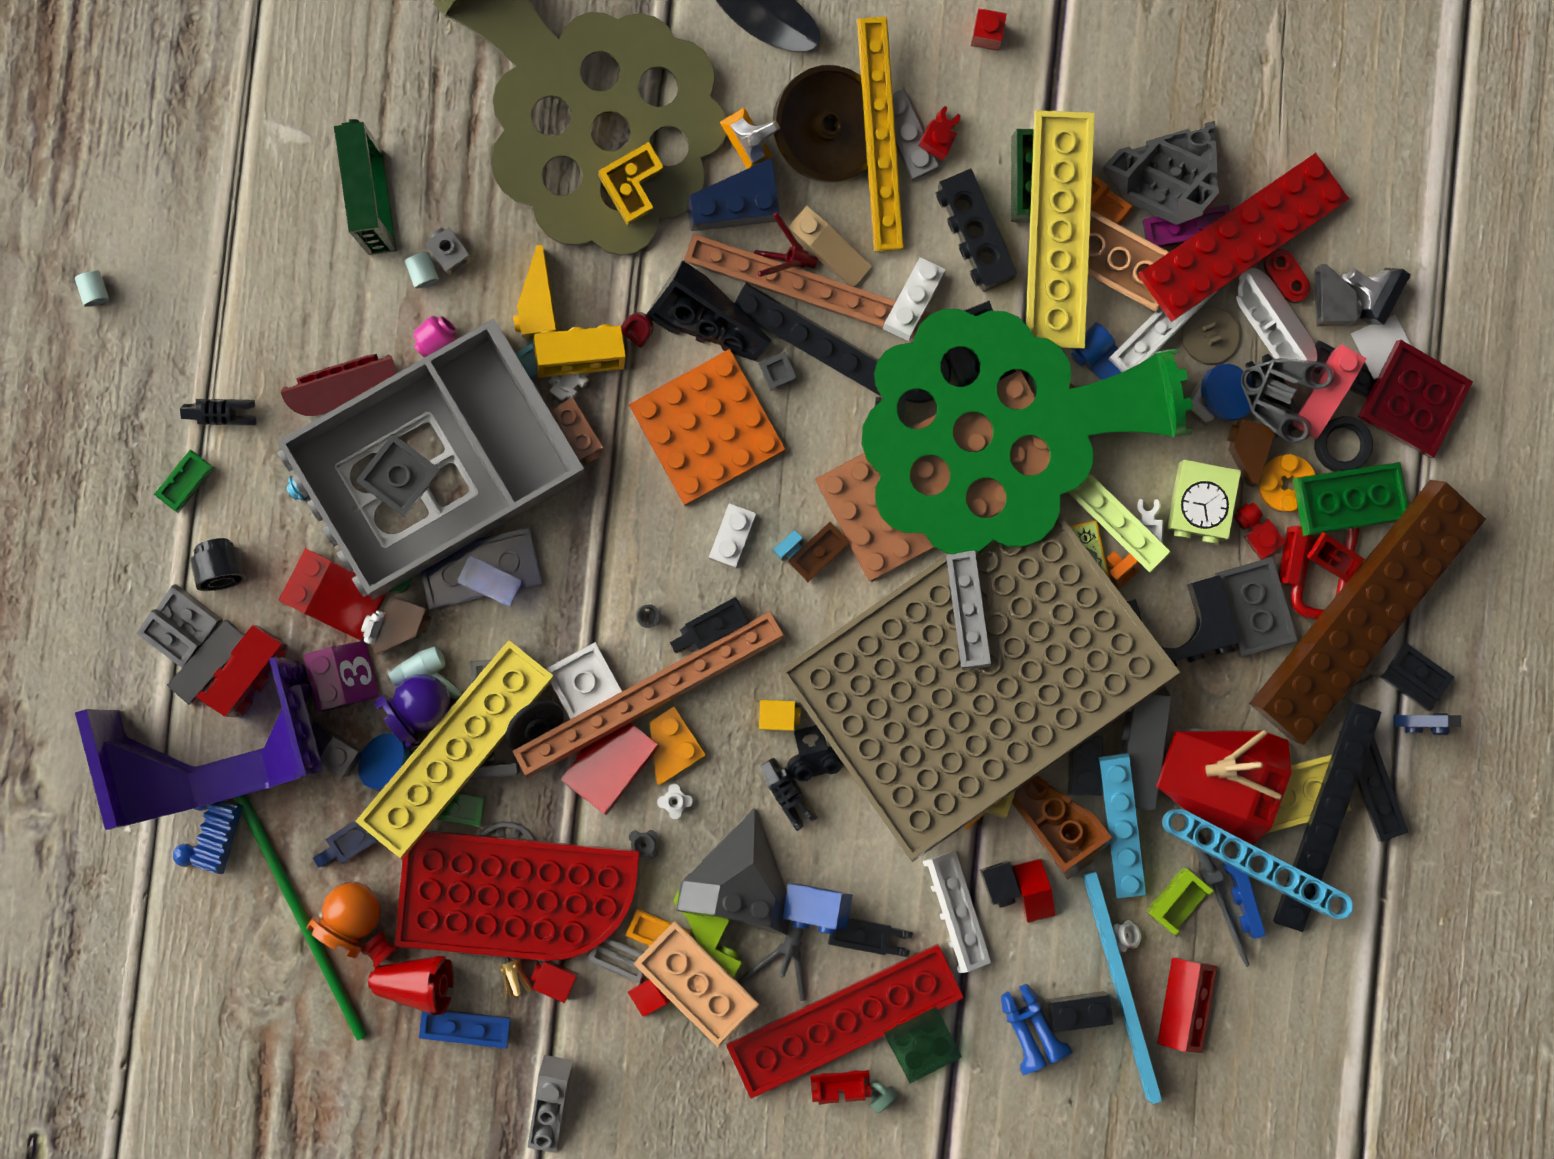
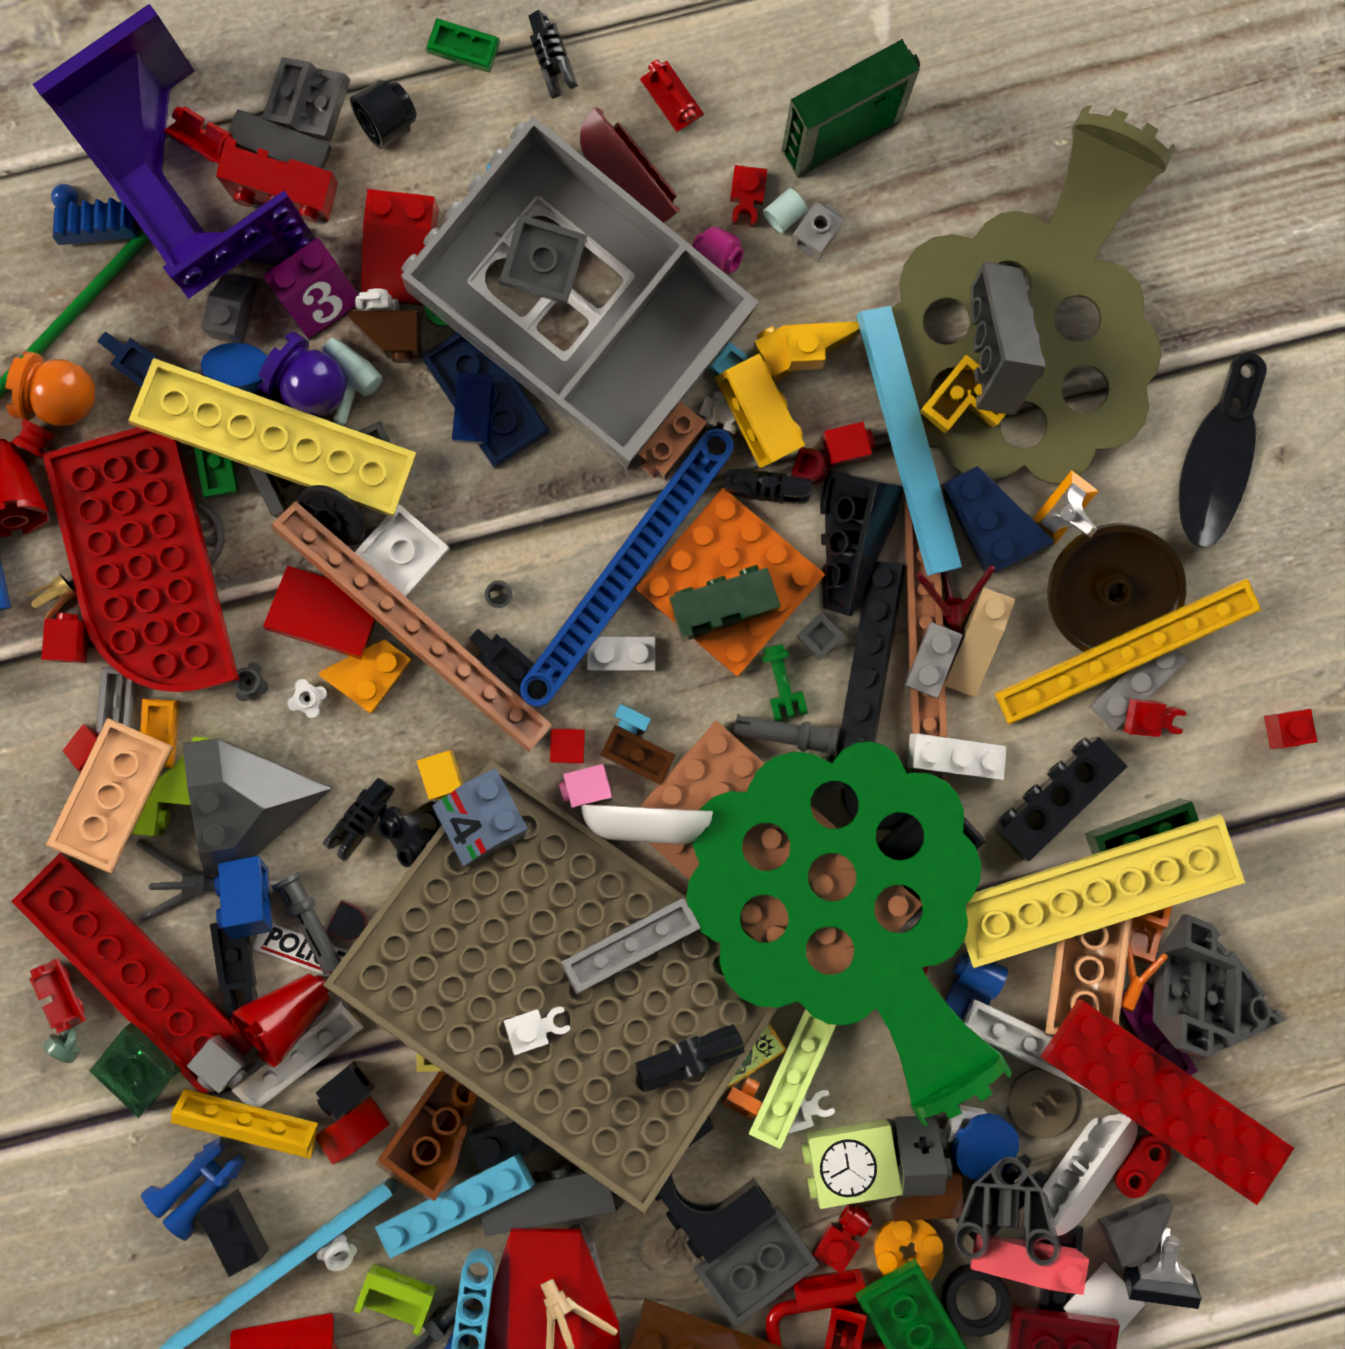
camera: 70 degrees right, 0 degrees up
none -> red hinge [164,106,237,165]
none -> yellow fence [171,1089,318,1159]
none -> light grey brick [187,1034,250,1093]
none -> red cone [231,973,330,1068]
none -> sticker [252,923,348,976]
none -> dark grey pin [272,872,341,975]
none -> black tile [326,900,368,940]
none -> sand blue slope [432,768,528,868]
none -> white plate [503,1007,570,1056]
none -> blue gear [520,428,734,708]
none -> red tile [550,728,585,764]
none -> bright pink brick [559,764,613,807]
none -> white brick [581,804,713,844]
none -> black piece [635,1024,745,1092]
none -> red hinge [640,59,704,133]
none -> dark green wedge [669,565,781,643]
none -> black hinge [725,469,813,504]
none -> red plate [730,165,768,228]
none -> dark grey pin [734,714,839,757]
none -> green hinge [762,643,808,722]
none -> yellow brick [786,326,826,371]
none -> red brick [821,421,875,469]
none -> medium azure tile [856,306,962,576]
none -> dark grey brick [894,1115,952,1197]
none -> light grey plate [904,622,962,699]
none -> dark grey wedge [970,261,1046,415]
none -> orange plant [1121,941,1168,1012]

